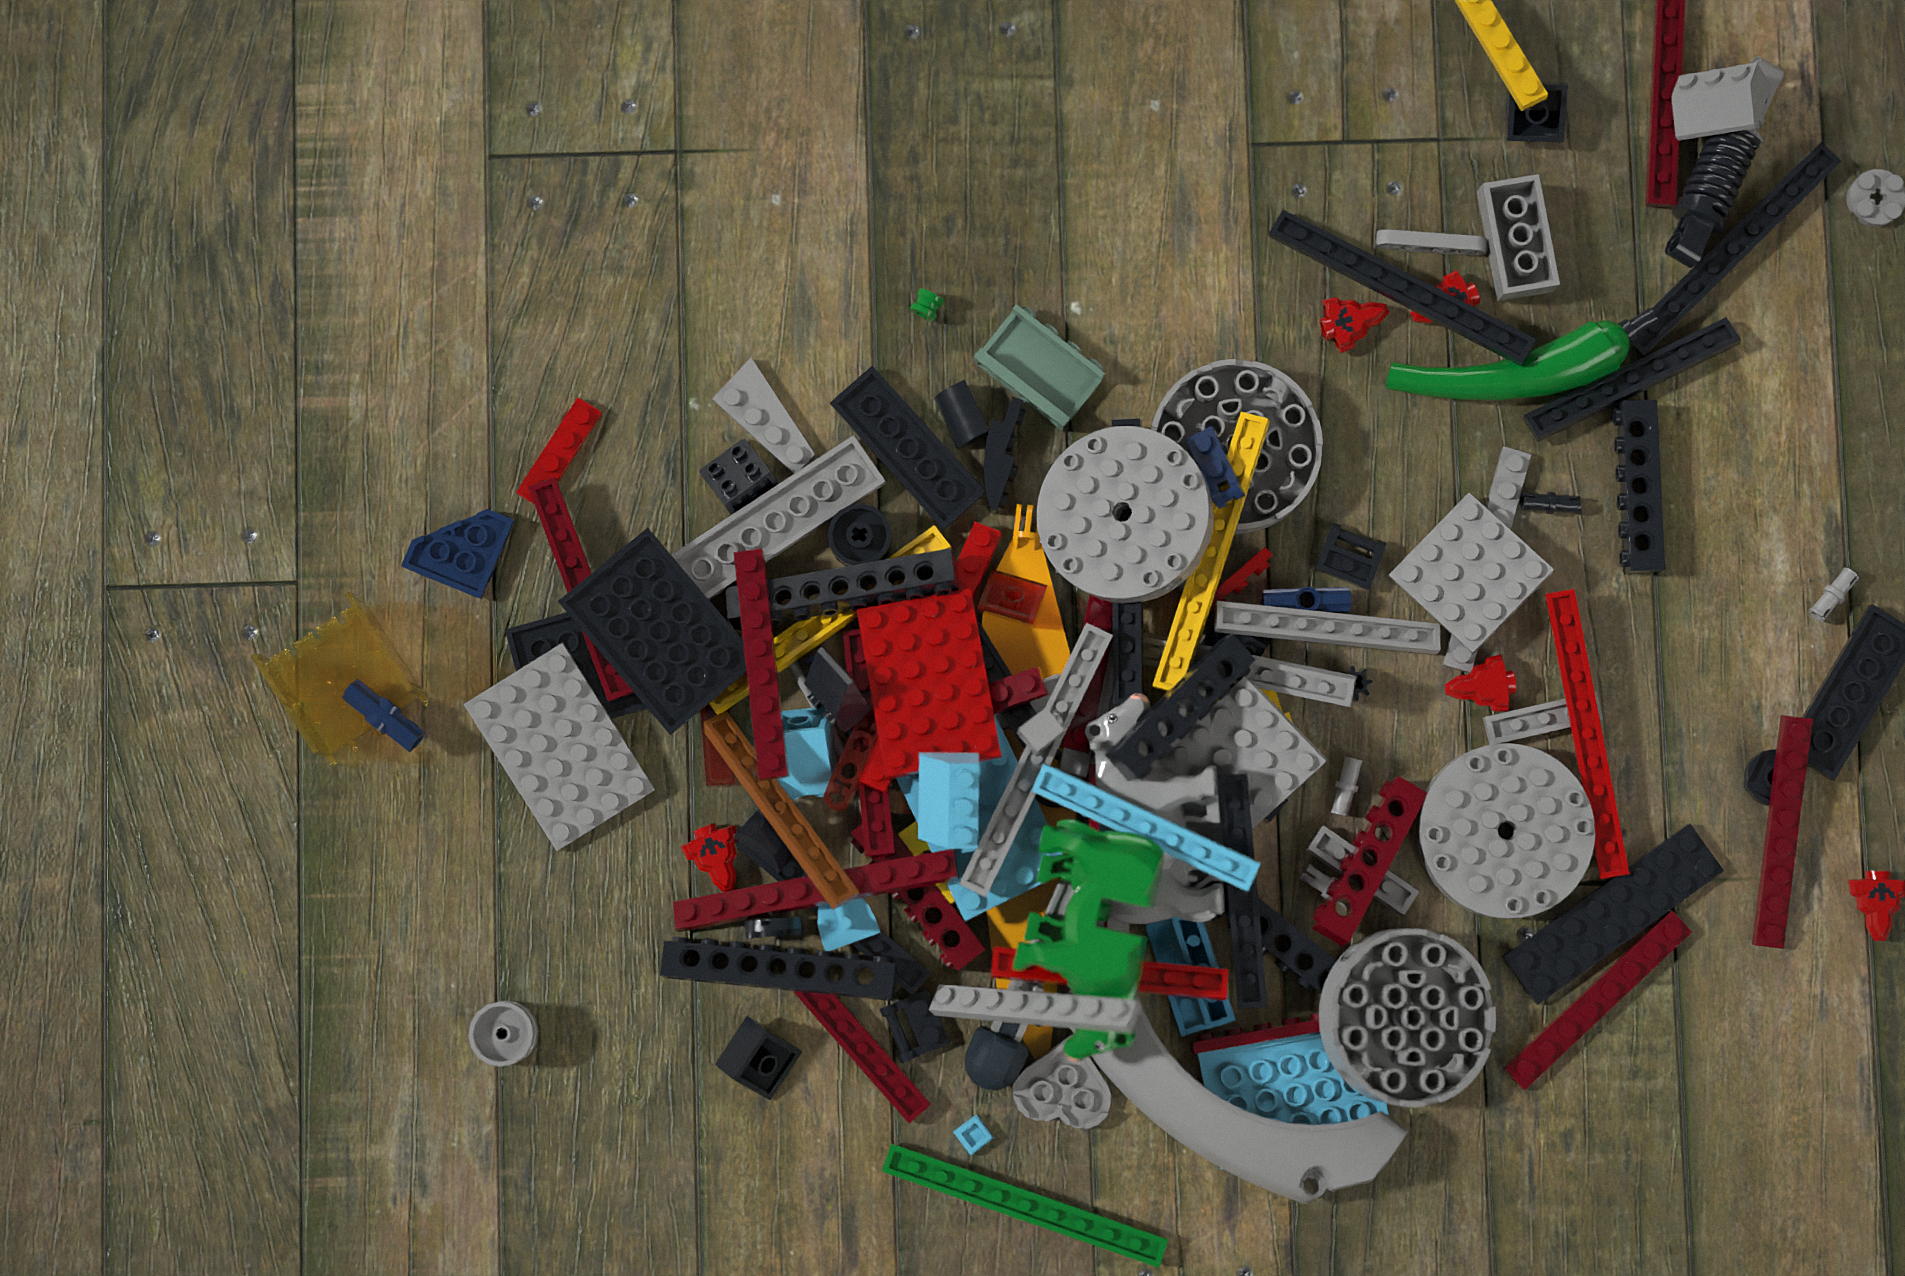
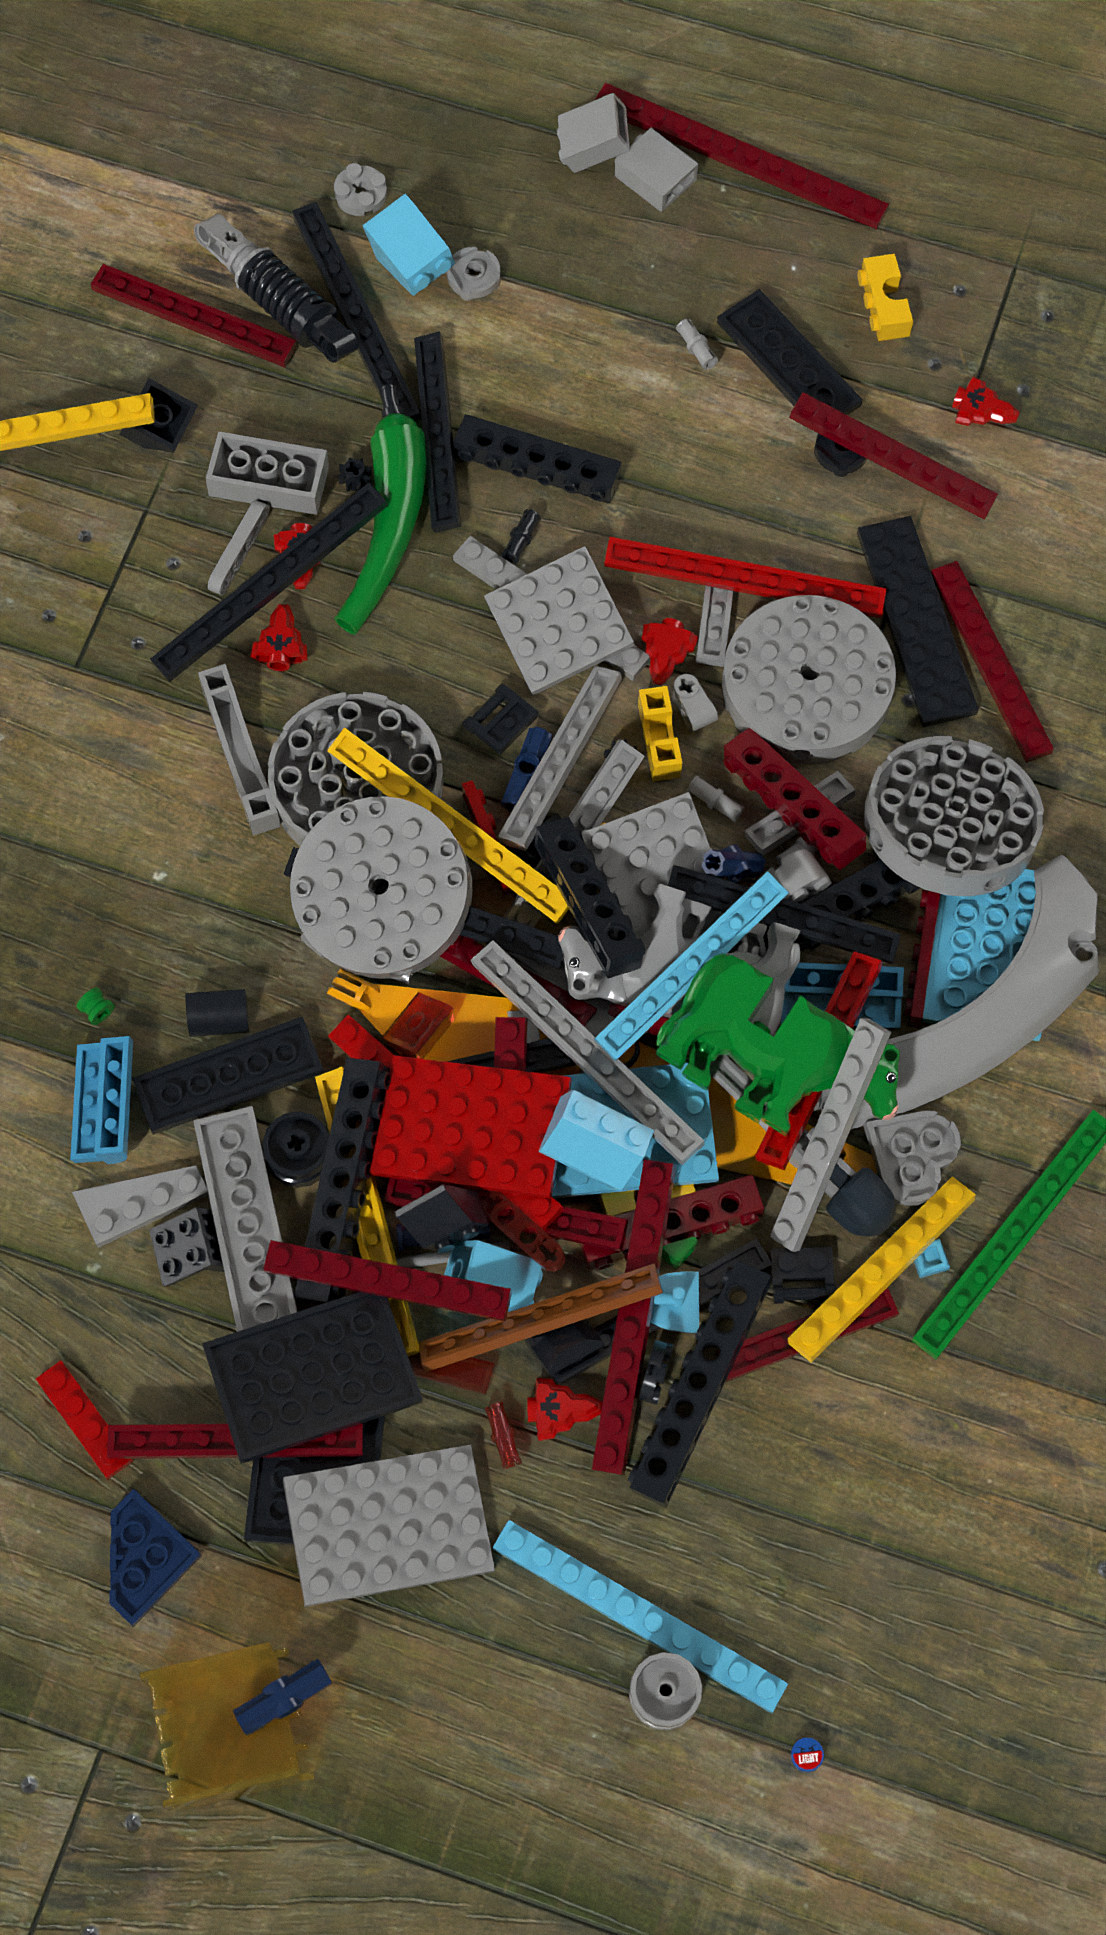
camera: 70 degrees left, 15 degrees down
black slope [714,1016,802,1100] -> none
sand green panel [973,304,1106,431] -> none
black slope [984,397,1026,515] -> none
light grey brick [1017,707,1065,756] -> none
dark blue plate [1186,426,1245,509] -> none
light grey slope [1672,62,1771,140] -> none
none -> dark azure brick [70,1036,133,1164]
none -> light grey arch [198,664,281,836]
none -> black gear [338,457,372,492]
none -> medium azure slope [363,194,455,296]
none -> light grey plate [447,247,500,301]
none -> clear red pin [484,1402,522,1469]
none -> medium azure plate [493,1520,788,1714]
none -> yellow arch [638,686,682,782]
none -> green slope [661,1236,697,1269]
none -> light grey piece [672,674,718,732]
none -> dark blue piece [701,844,766,883]
none -> light grey brick [768,849,832,903]
none -> yellow plate [788,1176,976,1363]
none -> tile [790,1738,824,1772]

